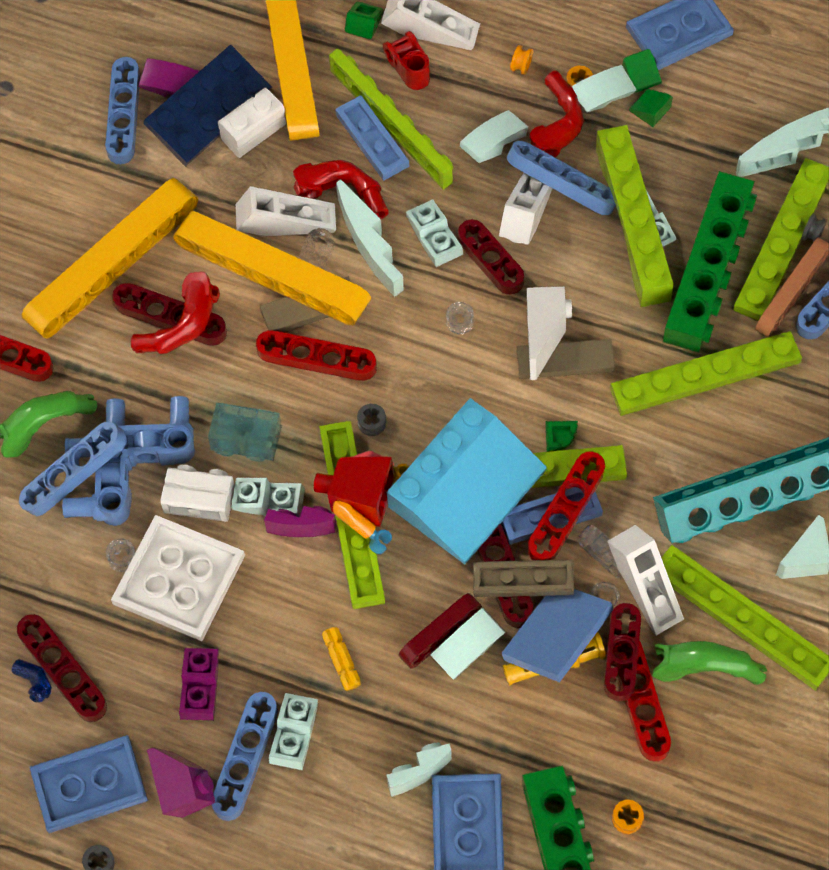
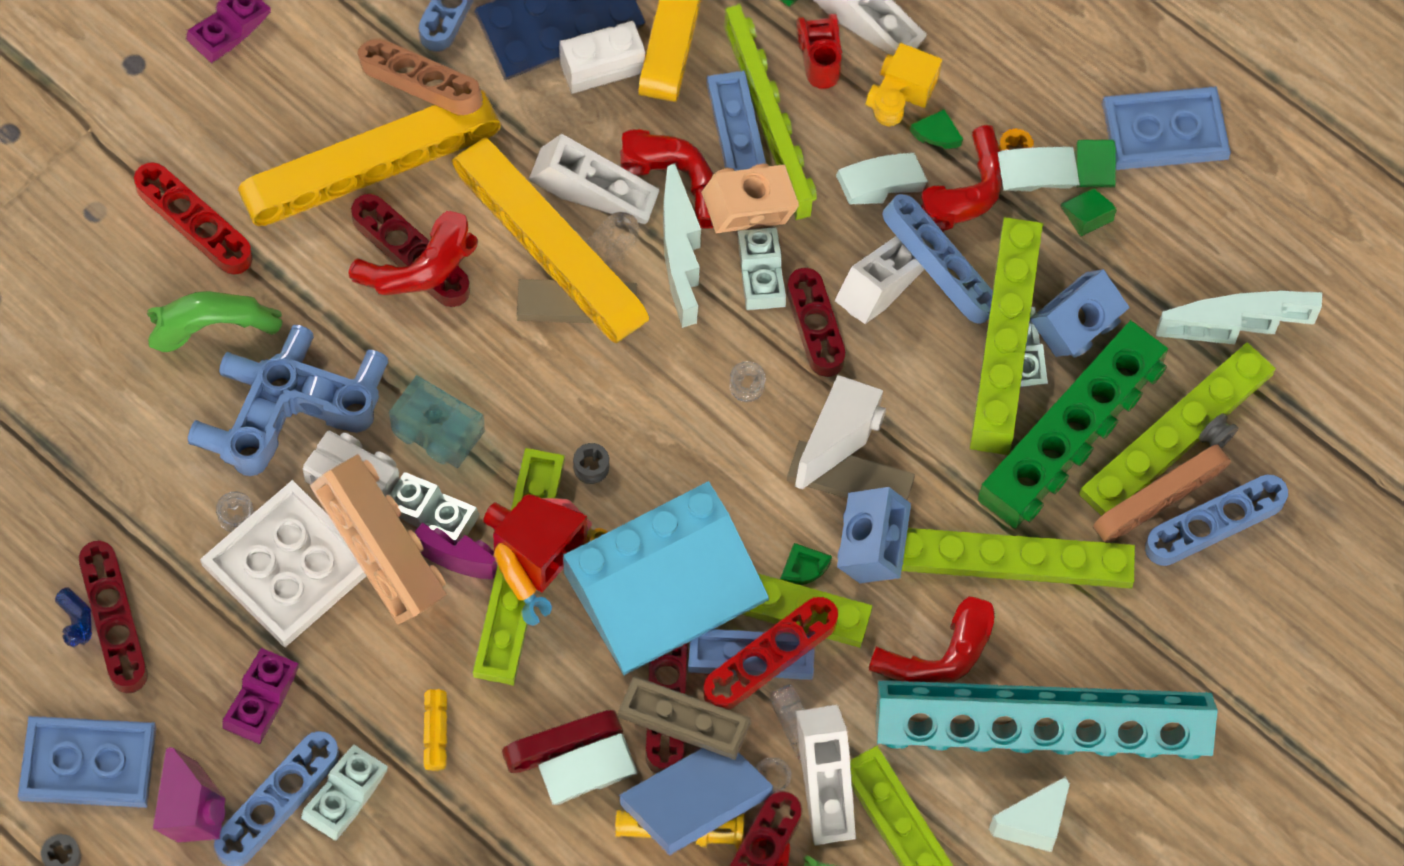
camera: 15 degrees right, 0 degrees up
medium blue beam [19,422,126,516] -> none
red beam [256,330,377,381] -> none
light orange bush [510,45,534,75] -> none
none -> light nougat slope [309,454,447,625]
none -> nougat beam [358,39,483,115]
none -> light nougat brick [702,163,799,233]
none -> medium blue brick [837,487,911,583]
none -> yellow brick [865,43,943,126]
none -> red piece [868,596,995,683]
none -> green tile [910,109,963,149]
none -> medium blue brick [1030,269,1130,358]

